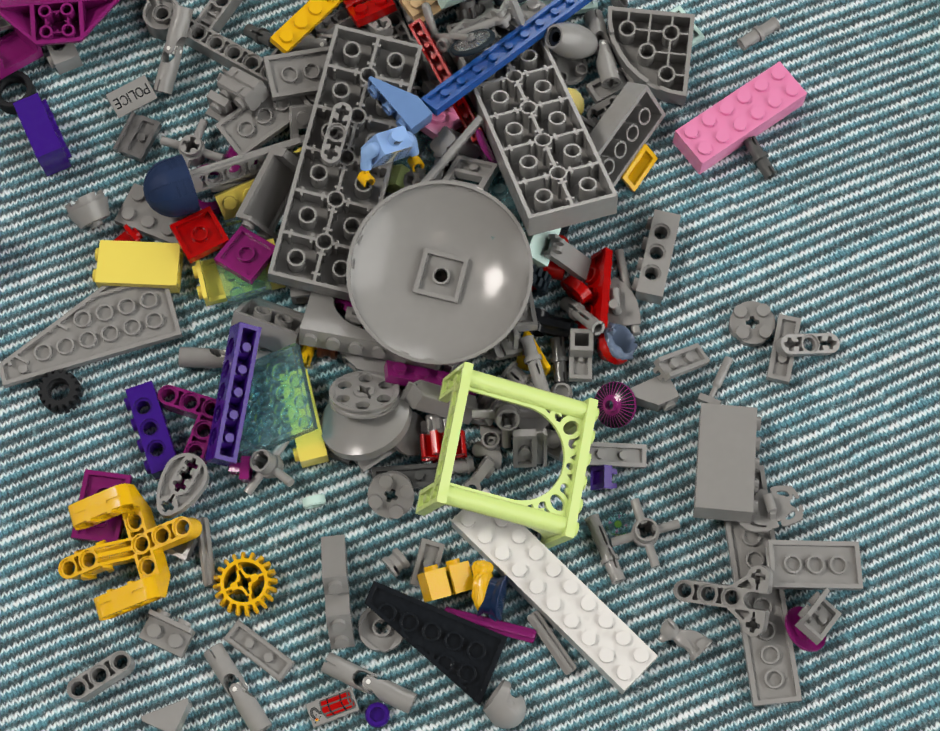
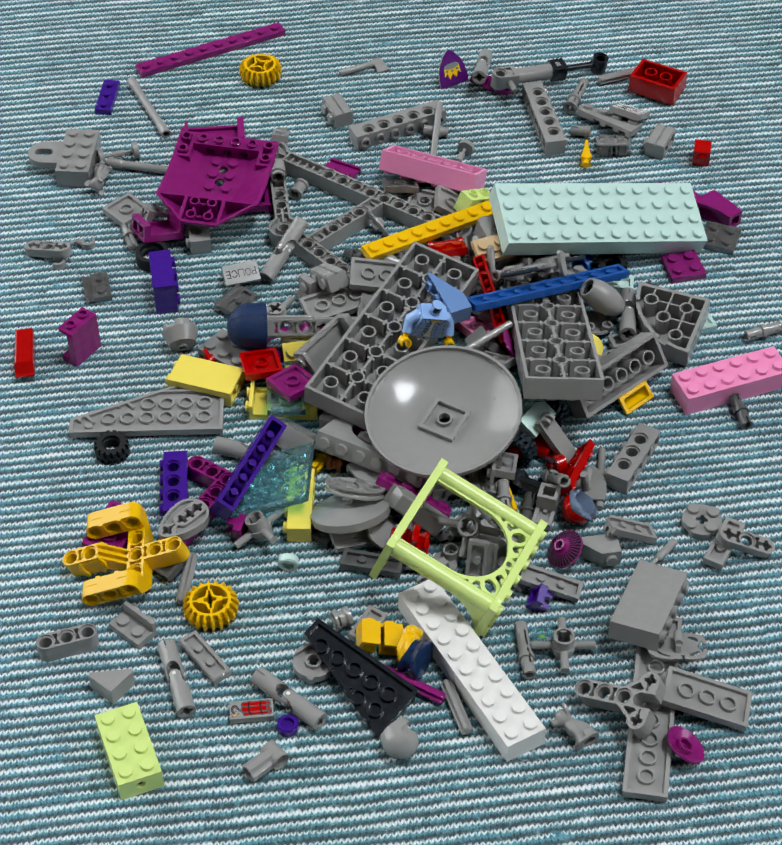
camera: 15 degrees right, 25 degrees down
light grey beam [320,102,353,167] -> none
light grey arch [321,534,355,649] -> none
light grey plate [367,470,415,519] -> none
light grey bracket [794,588,842,645] -> none

